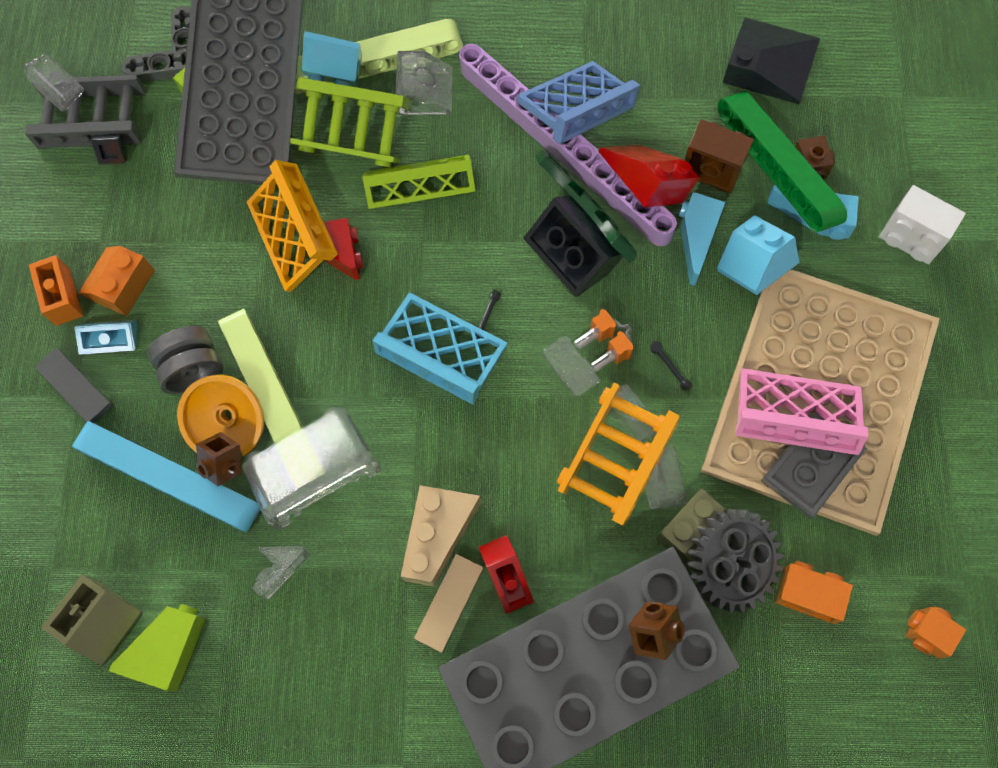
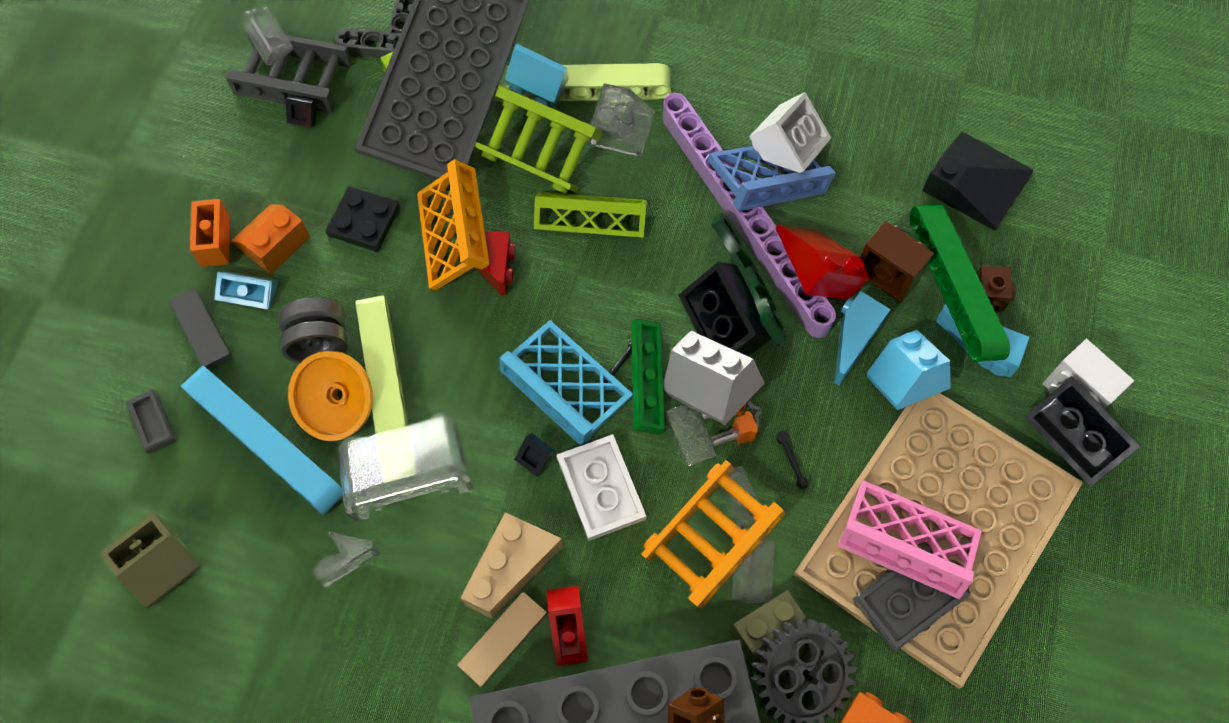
camera: 10 degrees right, 5 degrees down
lime slope [109,604,206,692] -> none
reddish brown brick [196,432,242,486] -> none
none -> dark grey tile [125,389,177,454]
none -> black plate [325,186,400,252]
none -> black plate [514,433,556,477]
none -> white plate [556,434,646,541]
none -> green tile [631,318,665,435]
none -> light grey slope [663,331,765,425]
none -> white slope [749,92,831,173]
none -> black slope [1025,376,1141,487]

